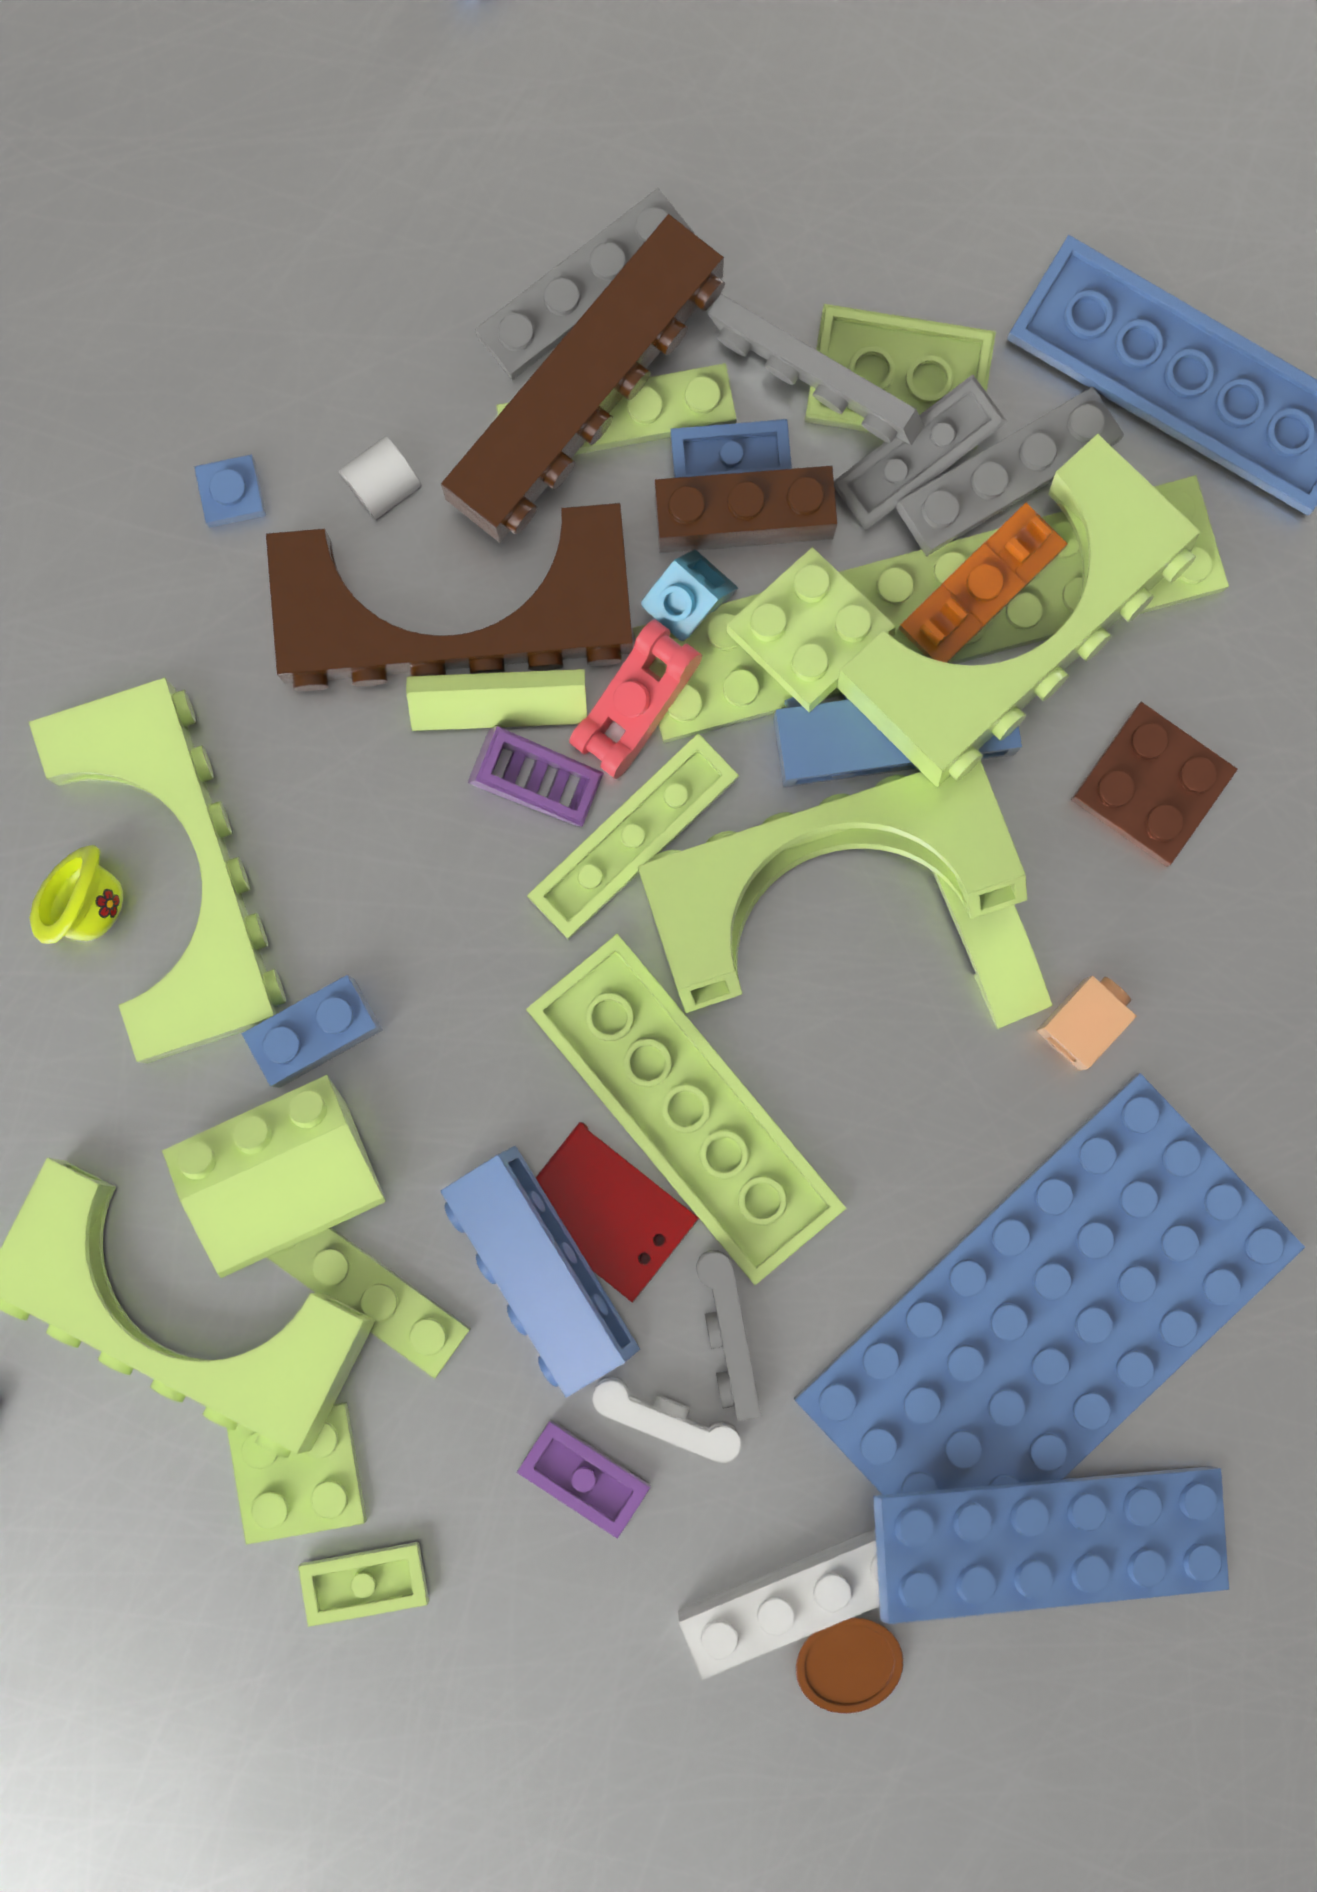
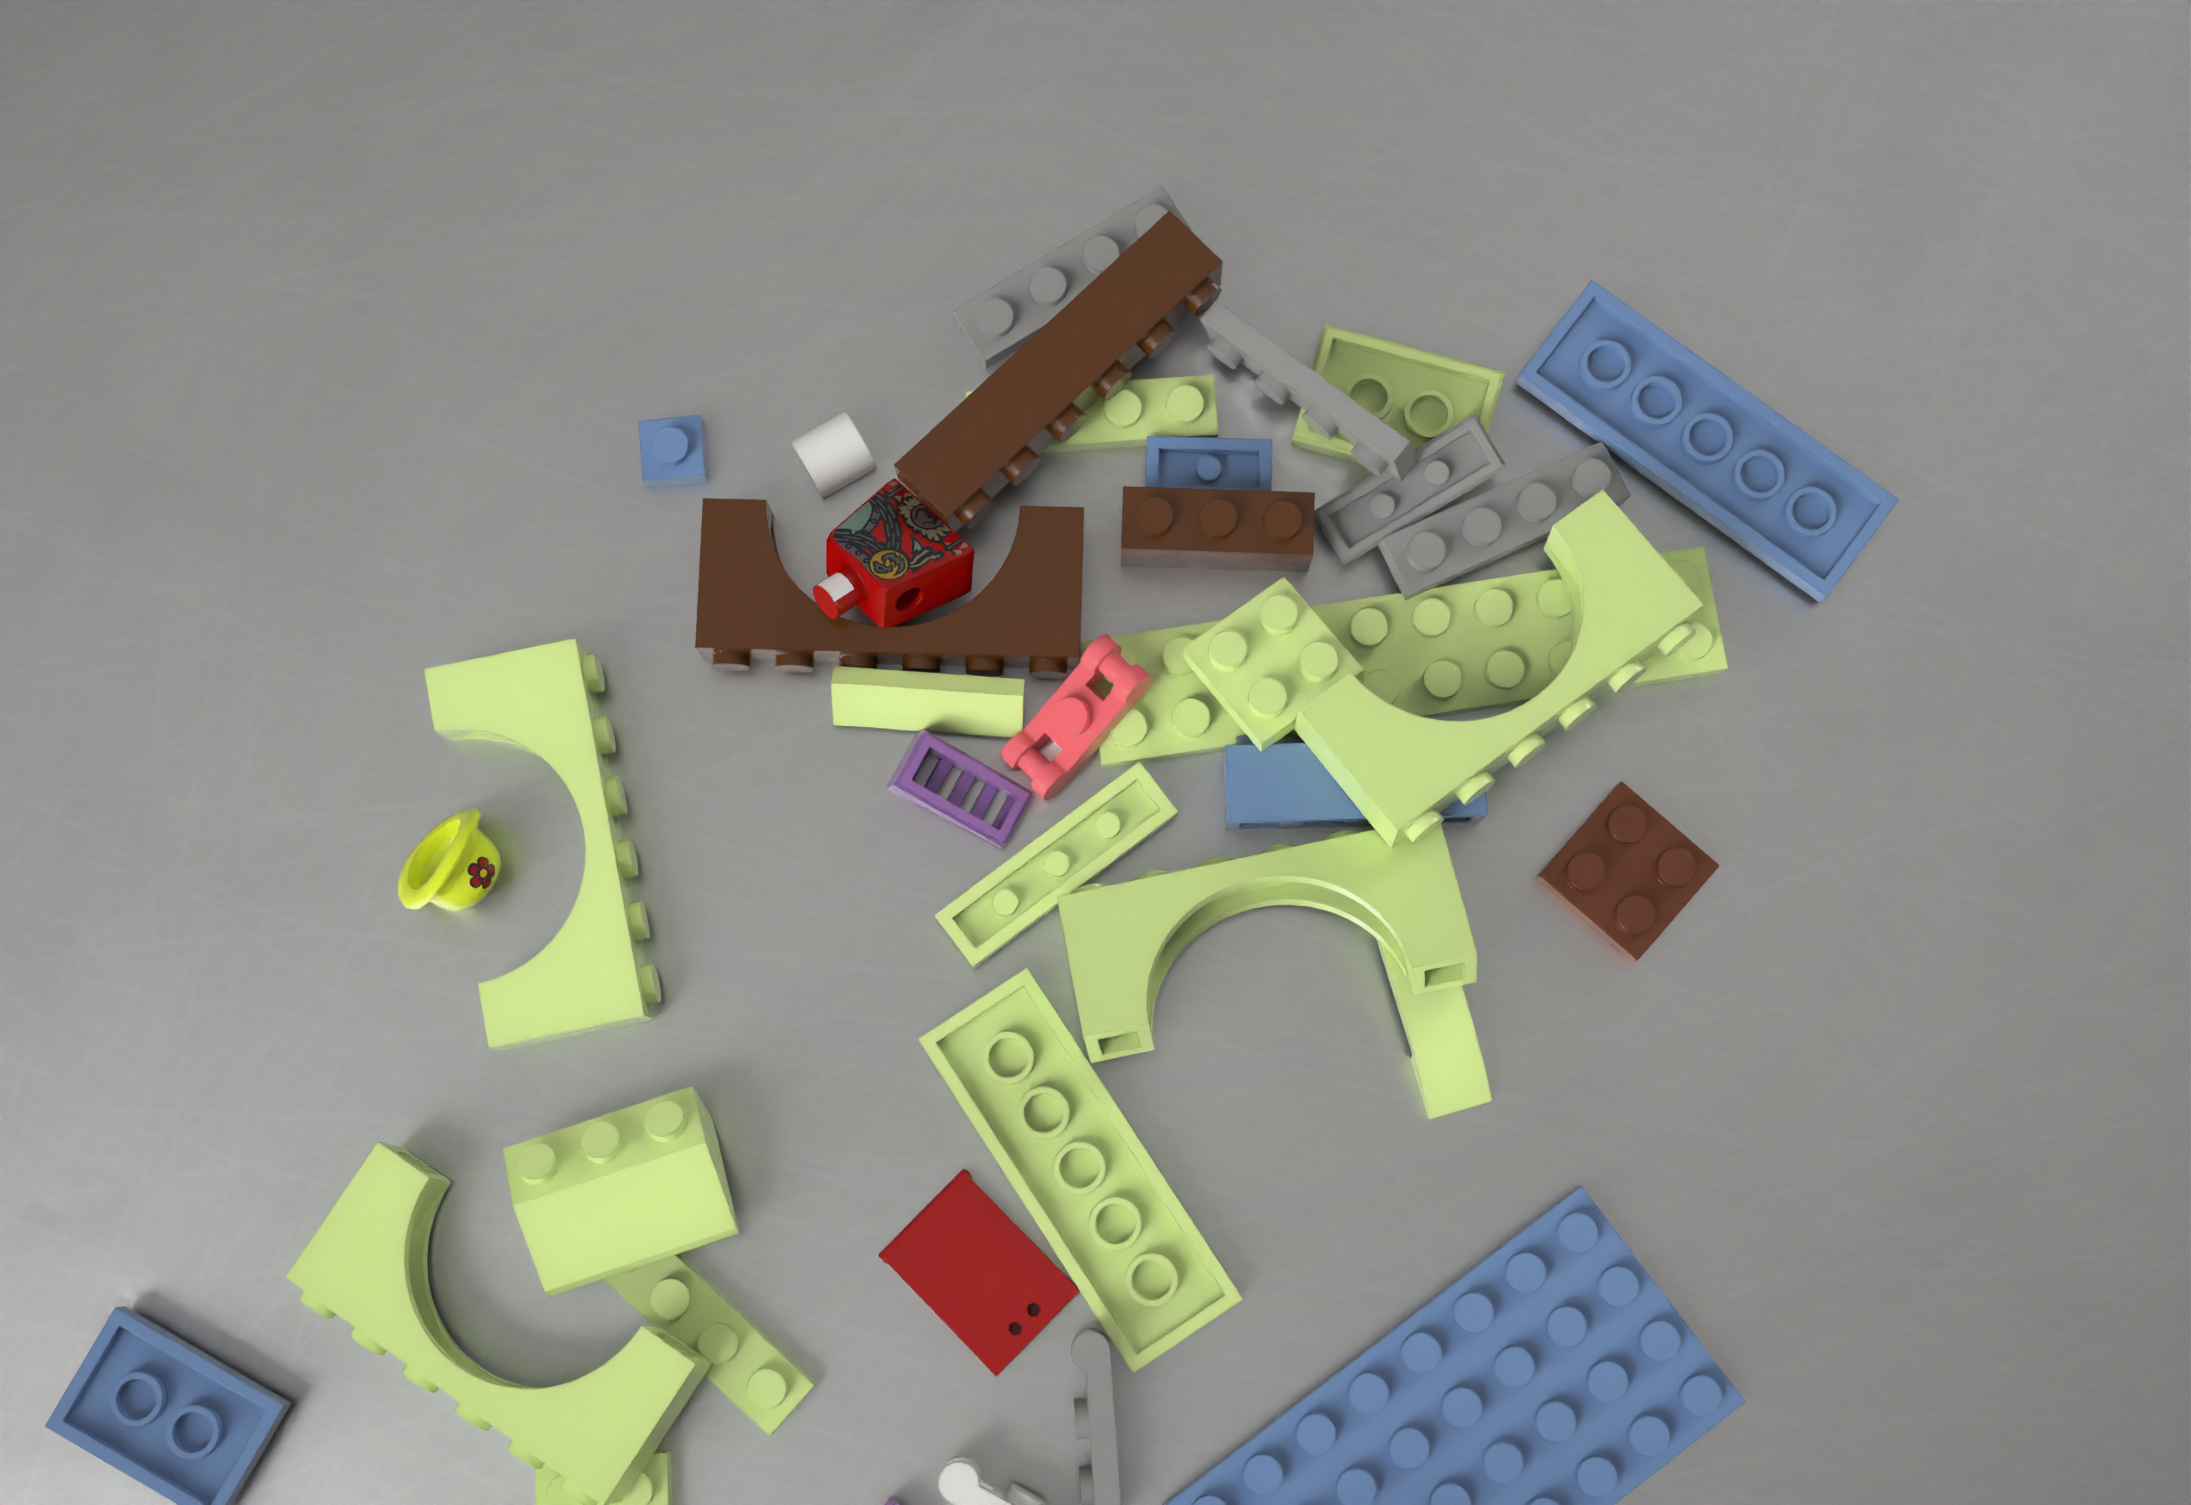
camera: 10 degrees right, 5 degrees down
medium blue brick [241,975,383,1088] -> none
medium blue brick [440,1145,640,1398] -> none
medium azure bracket [641,549,739,641] -> none
orange plate [898,502,1068,663] -> none
light nougat brick [1036,975,1137,1071] -> none
none -> torso [813,478,974,628]

